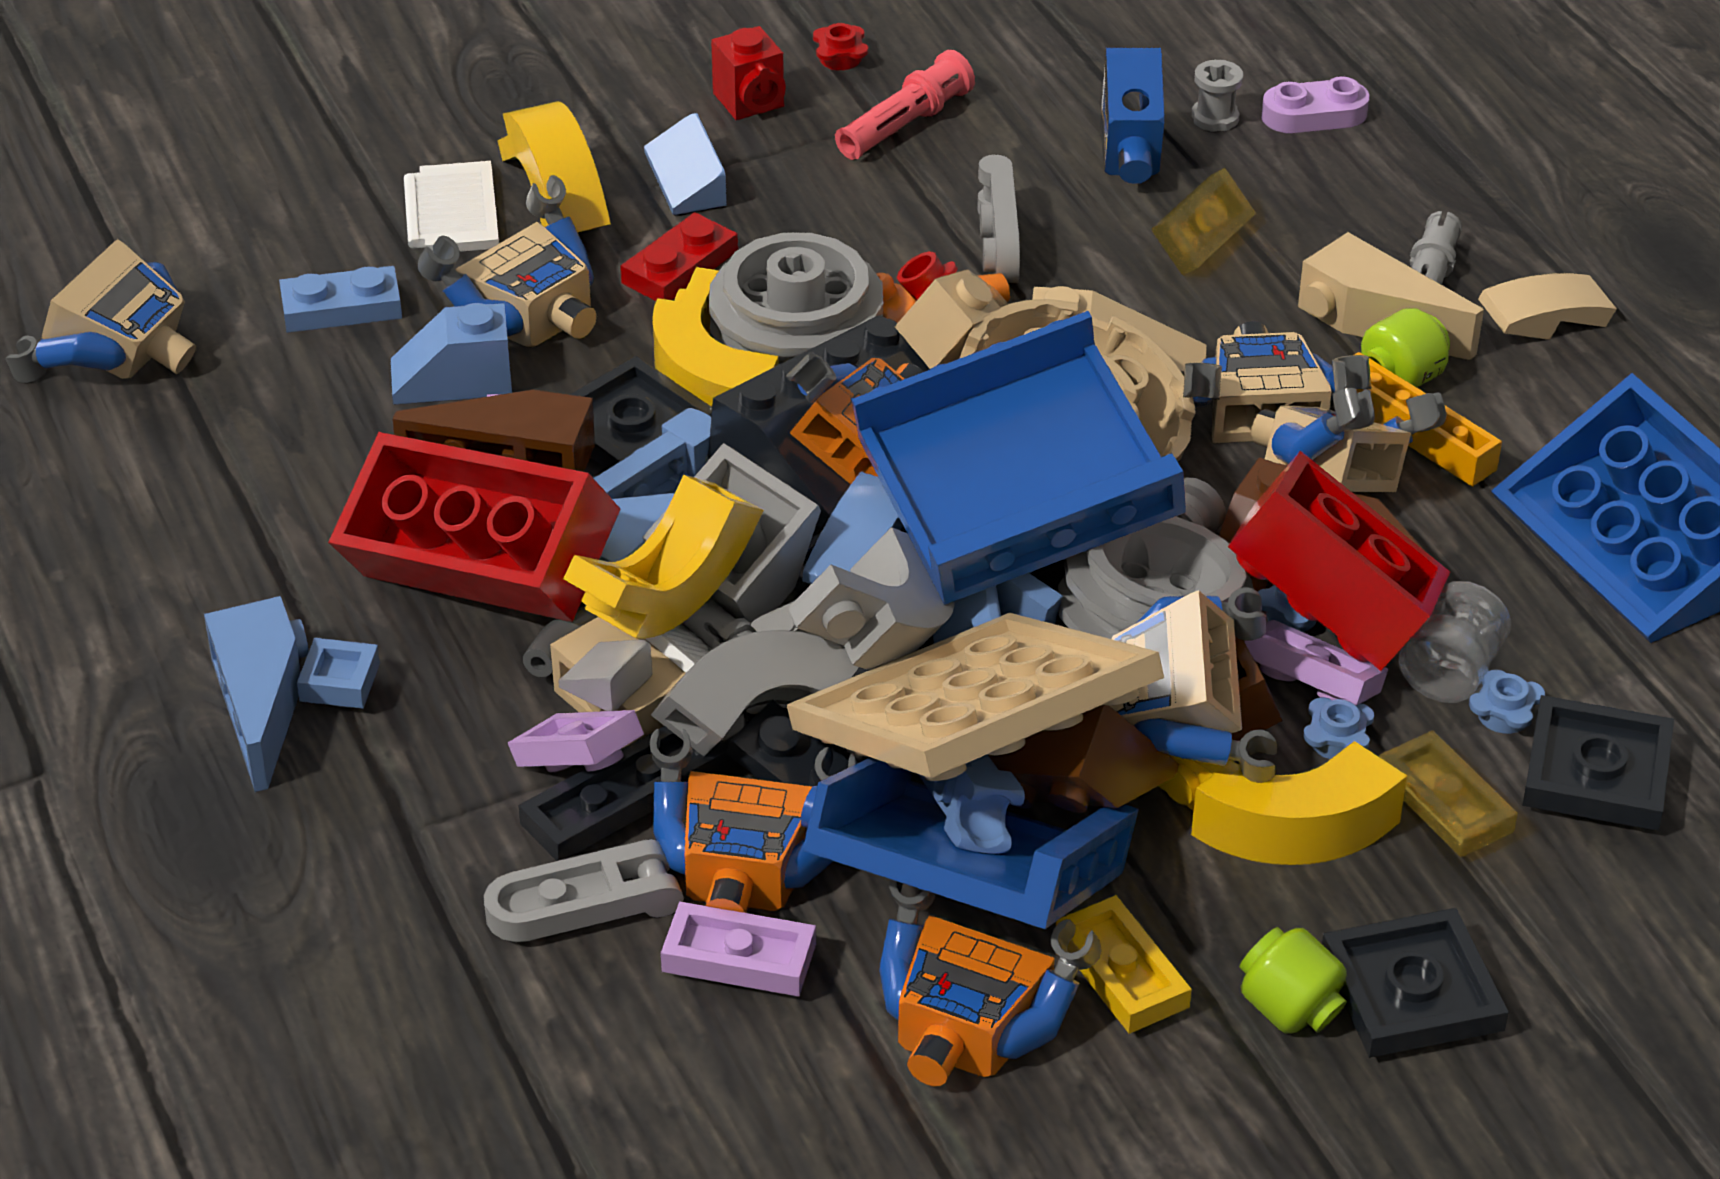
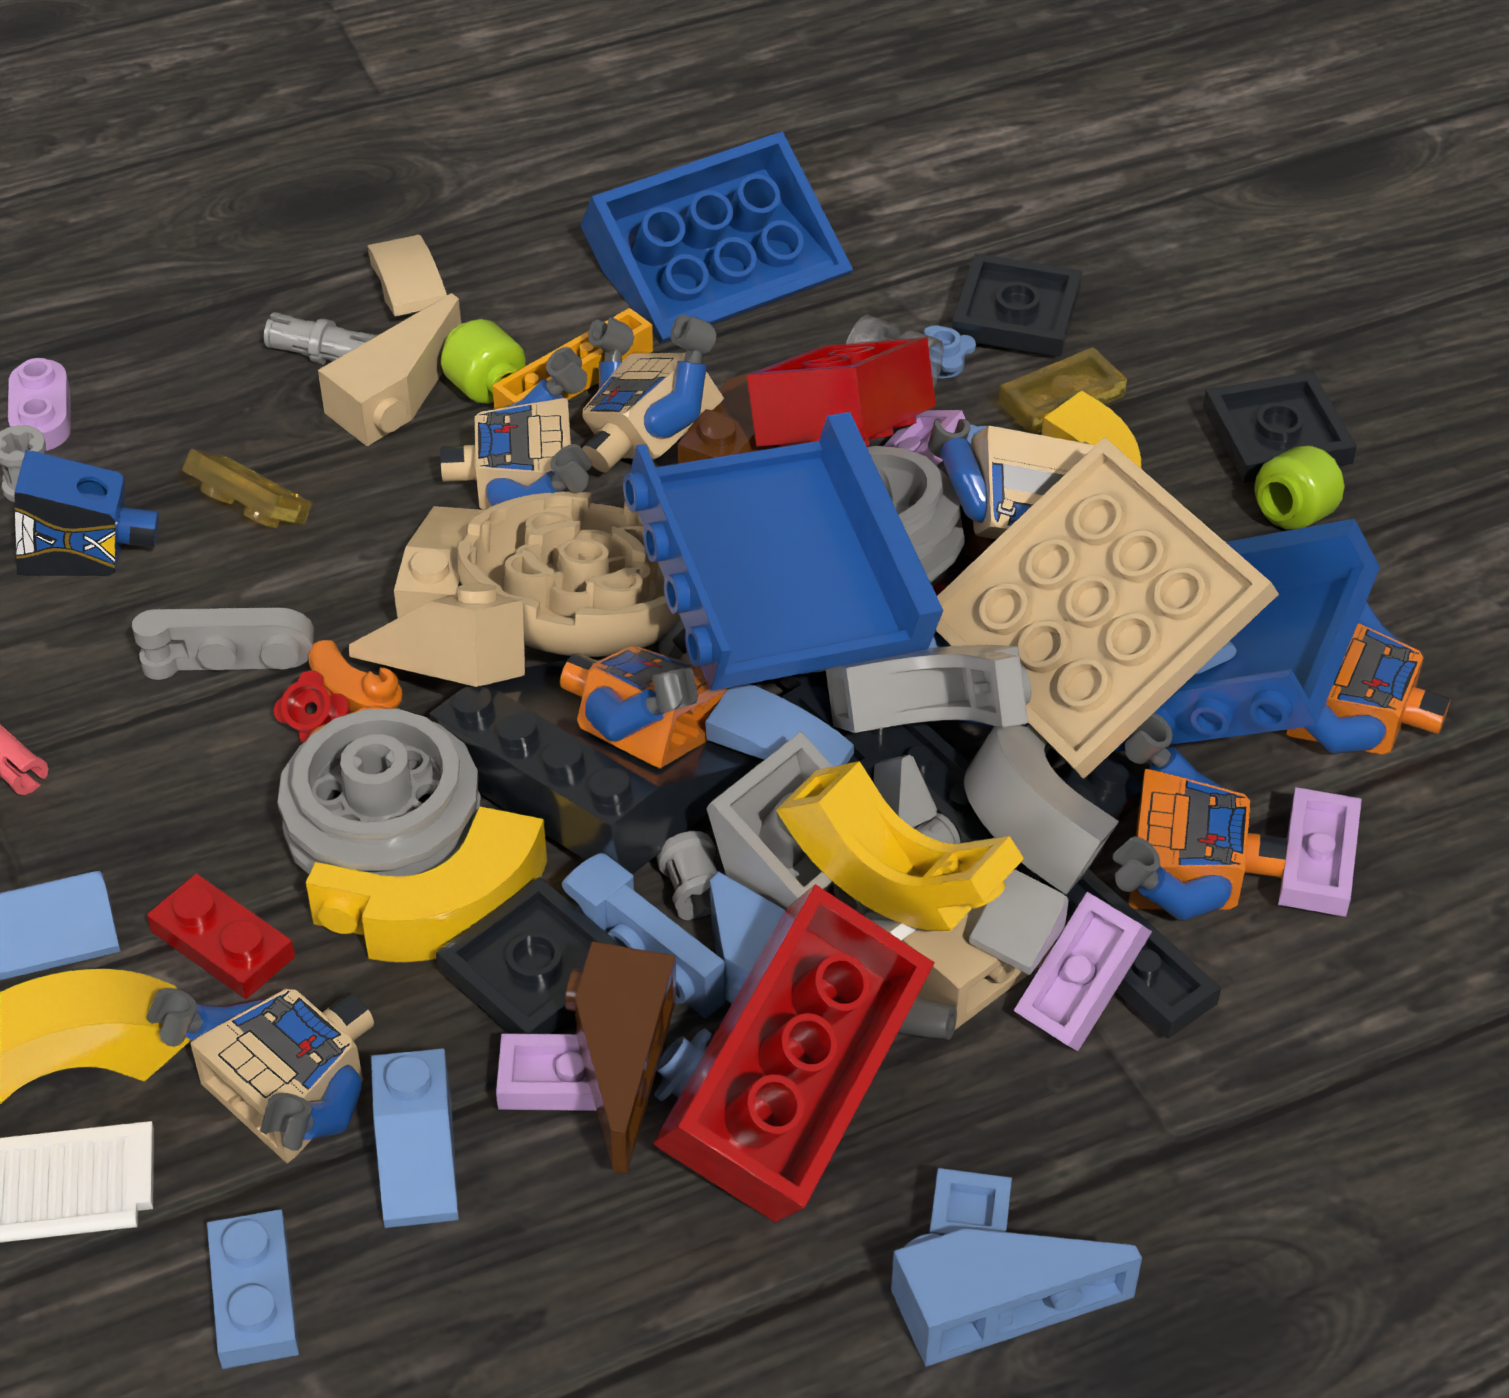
camera: 90 degrees left, 5 degrees up
light grey plate [484,839,684,942] -> none

